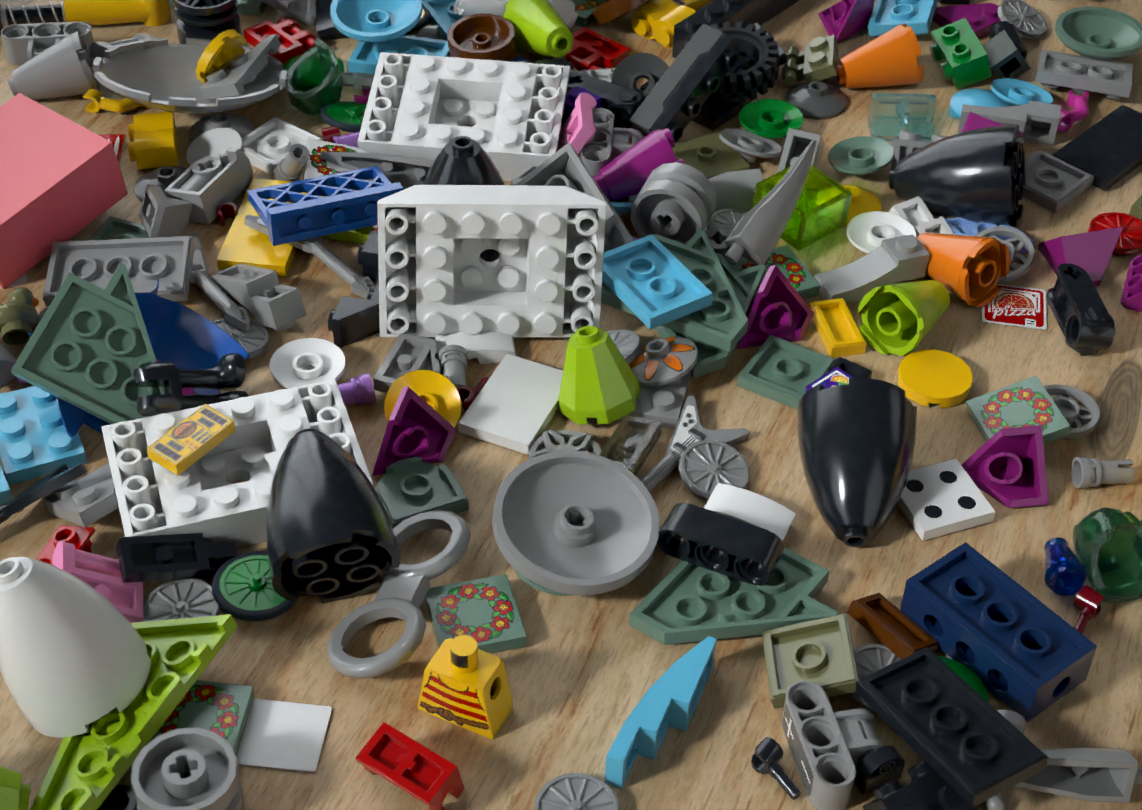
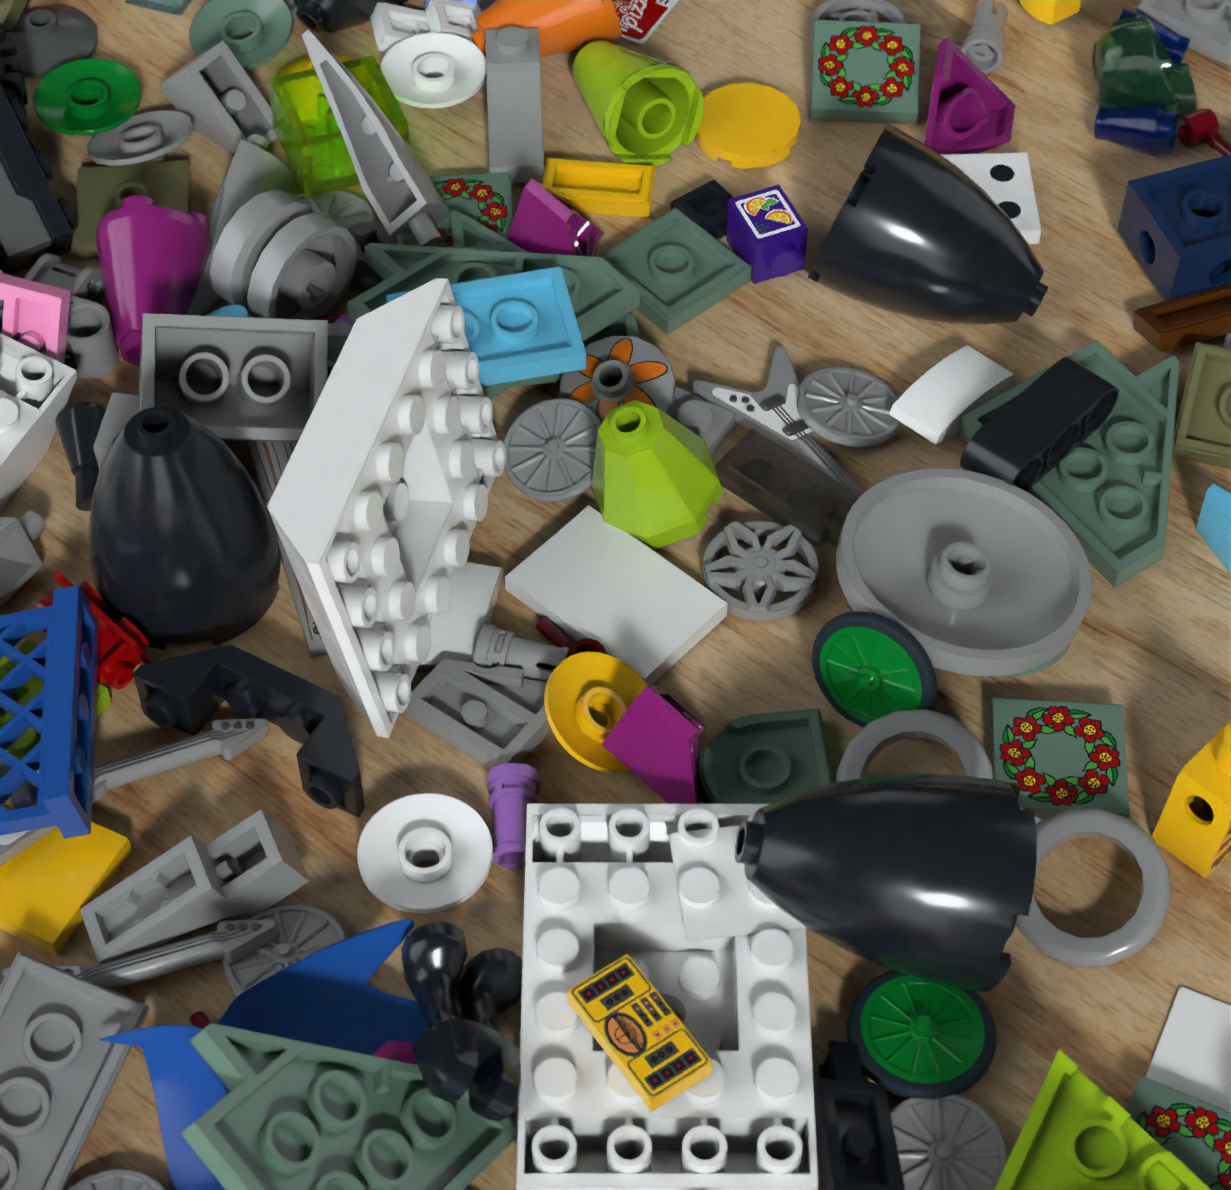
camera: 70 degrees left, 10 degrees up
none -> green wheel [812,611,937,728]

